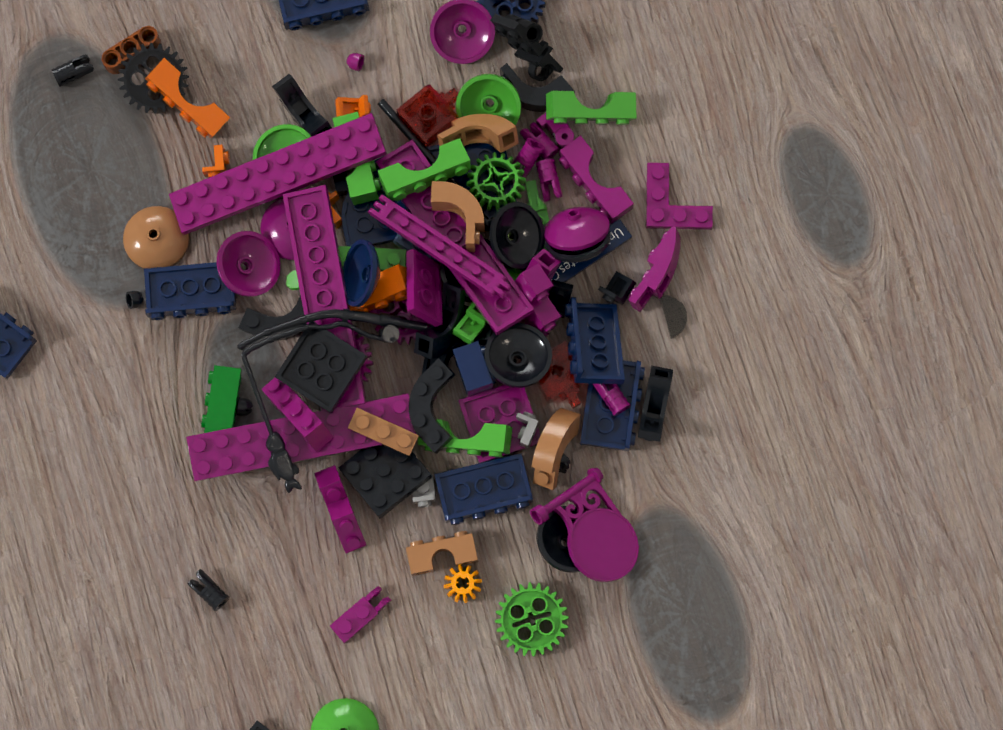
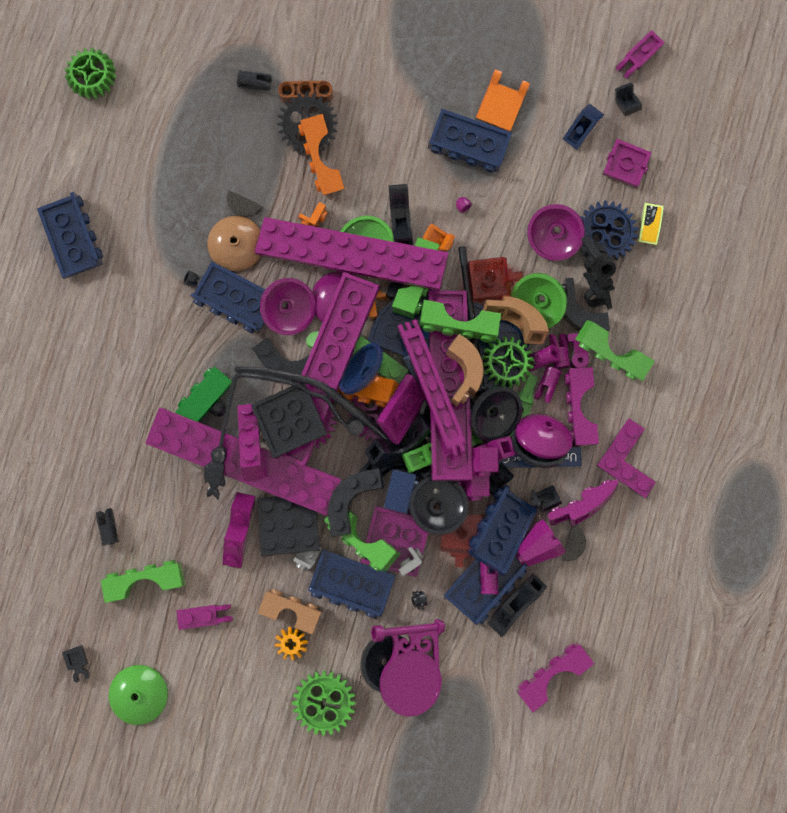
camera: 30 degrees right, 5 degrees up
medium nougat plate [348,408,419,456] -> none
medium nougat arch [532,408,581,490] -> none
none -> bright green arch [101,560,185,603]
none -> clear smoke tile [227,190,263,218]
none -> magenta cone [515,519,566,566]
none -> magenta arch [516,643,595,712]

